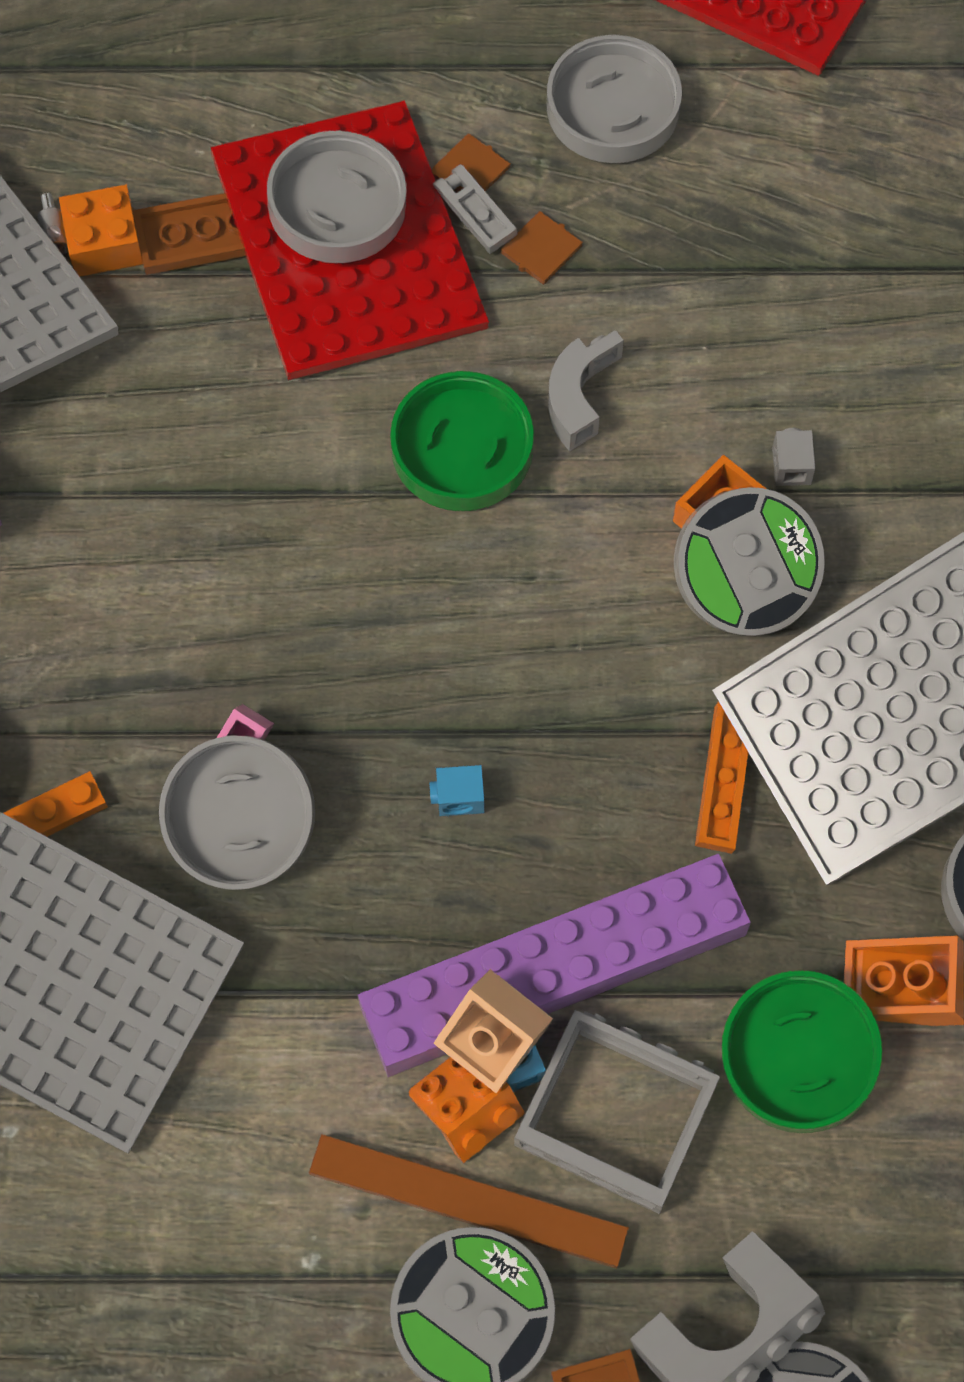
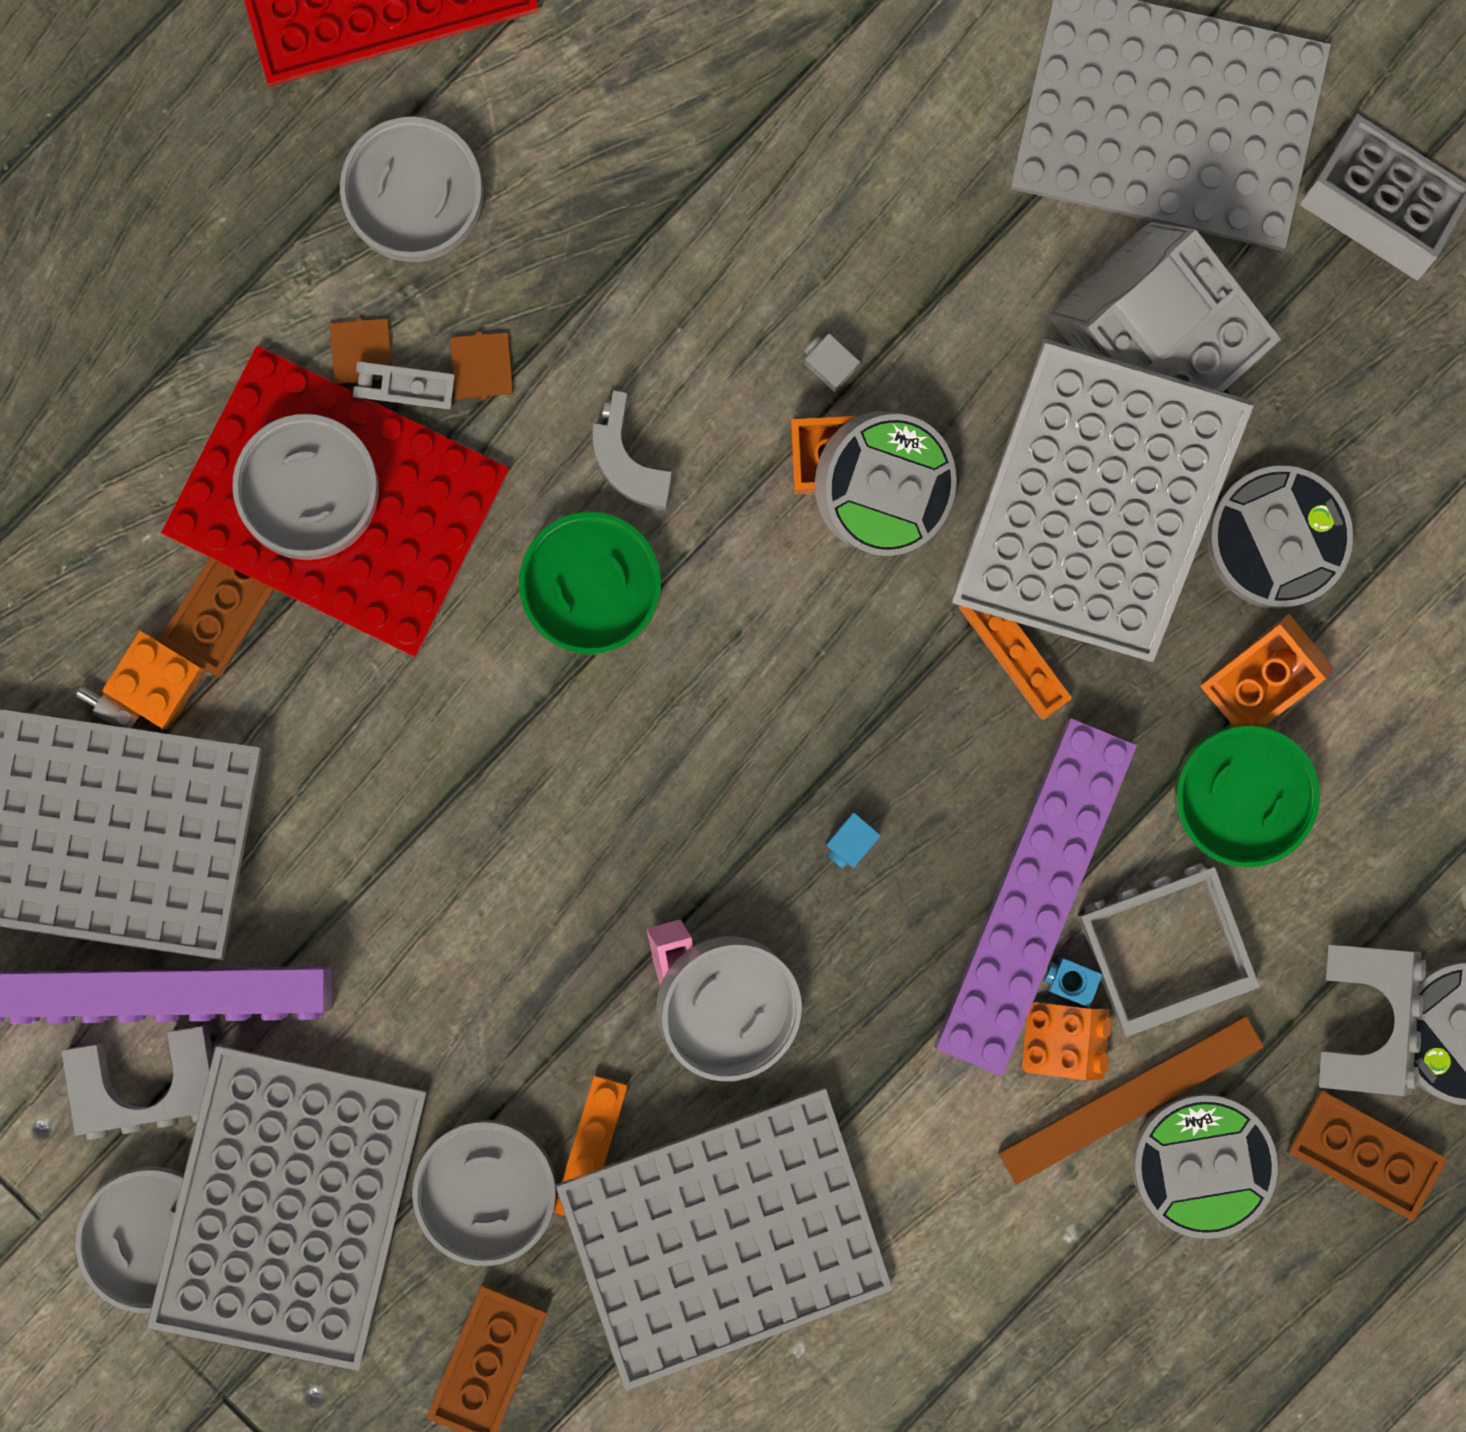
camera: 50 degrees left, 20 degrees up
light nougat slope [434,969,553,1093] -> none

